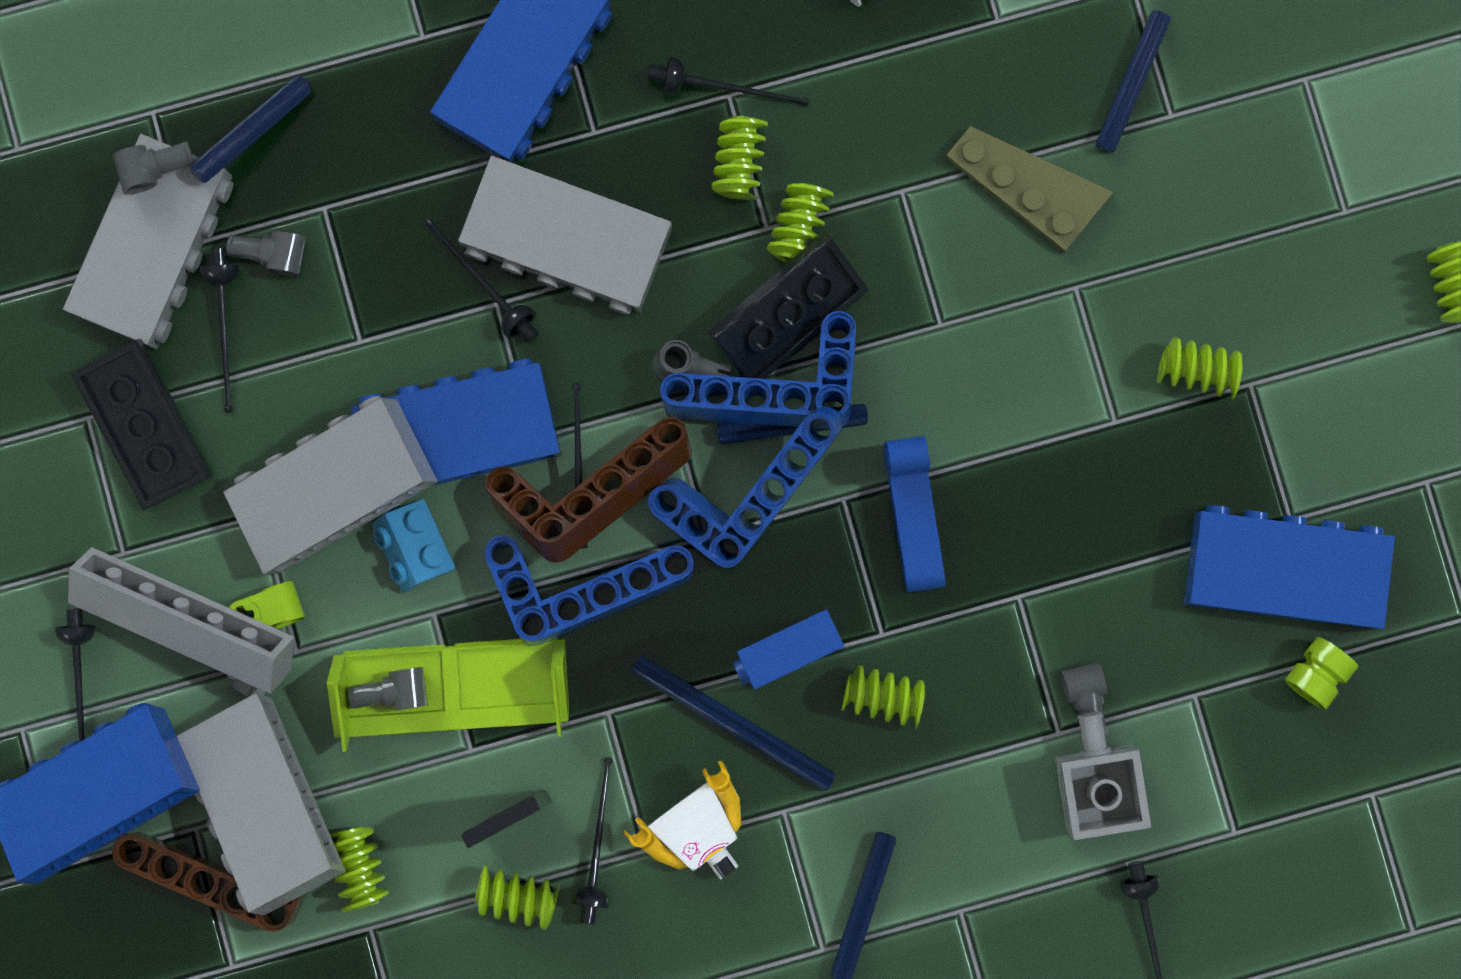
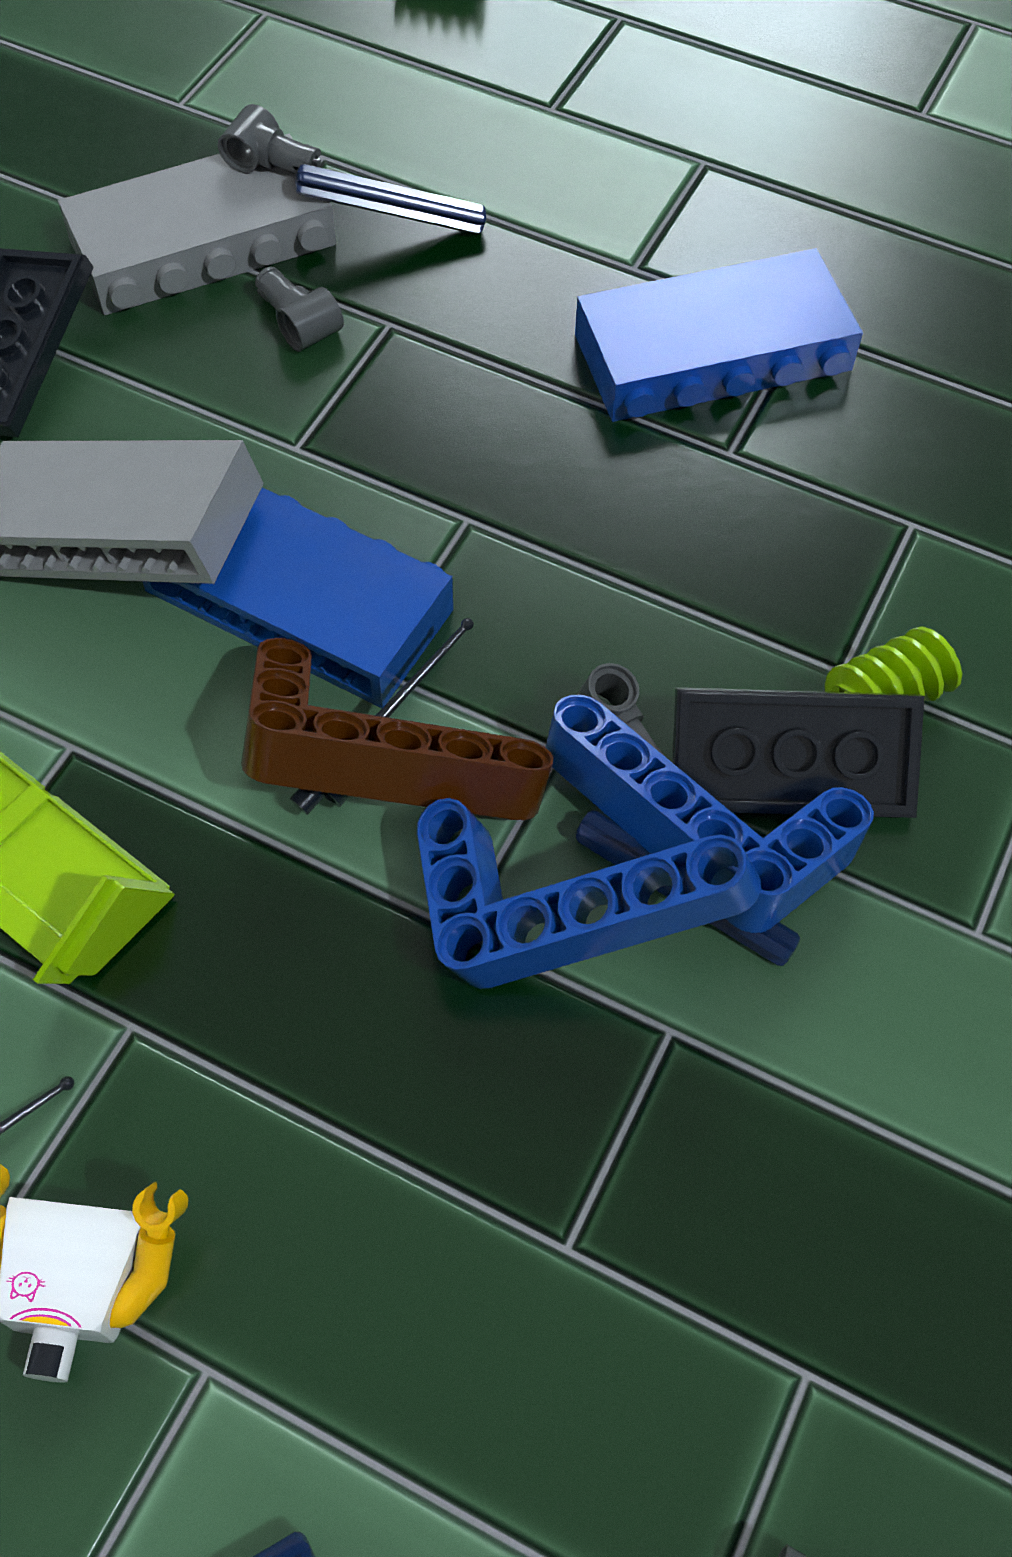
camera: 40 degrees right, 25 degrees down
black sword [200,248,239,413] -> none
dark azure bracket [372,499,456,593] -> none
black sword [425,219,539,343] -> none
light grey brick [458,155,672,315] -> none
blue beam [485,535,694,646] -> none
dark blue axle [631,656,836,791] -> none
black sword [648,56,809,106] -> none
lime piece [712,116,768,200] -> none
blue brick [733,609,845,689] -> none
lime piece [840,665,925,729] -> none
blue beam [883,435,946,593] -> none

